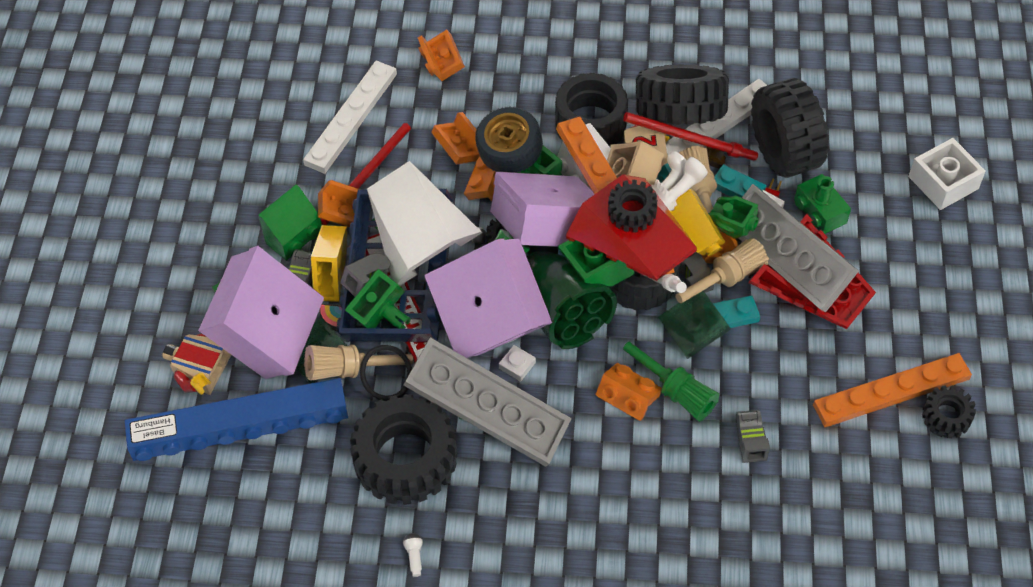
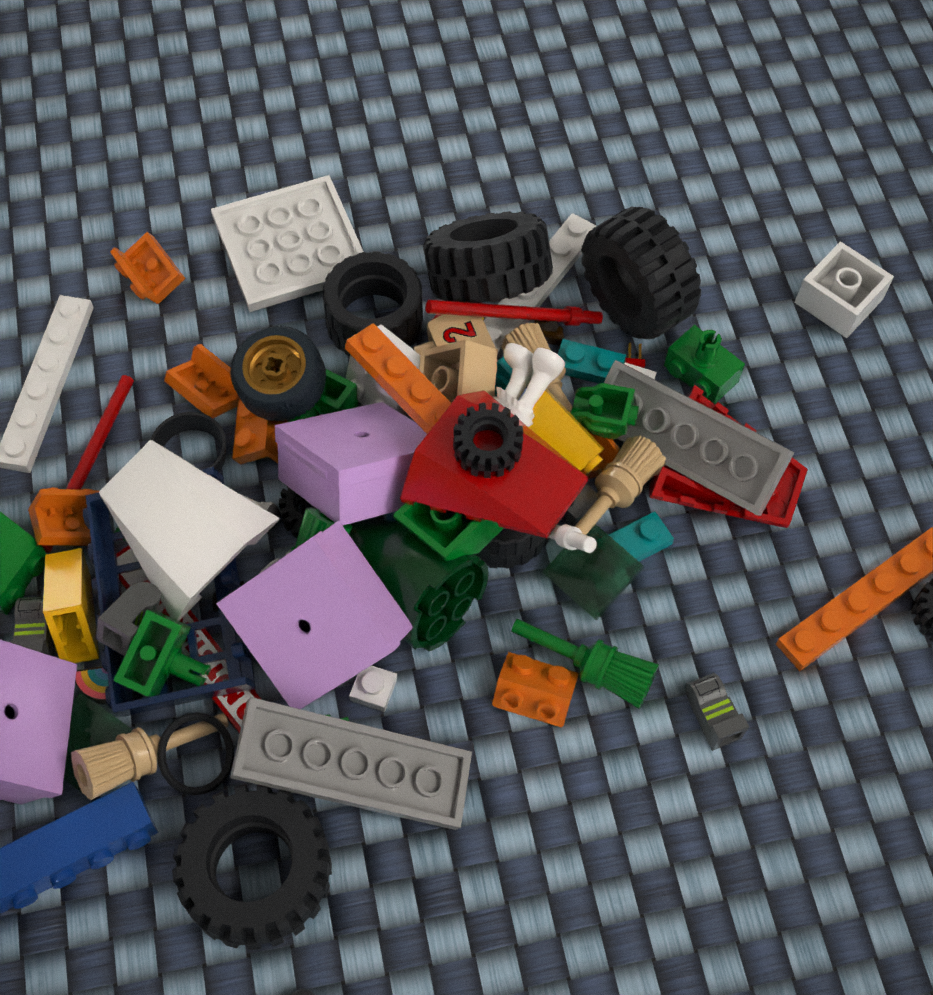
camera: 20 degrees left, 5 degrees up
none -> black tyre [151,412,226,472]
none -> white plate [211,175,364,312]

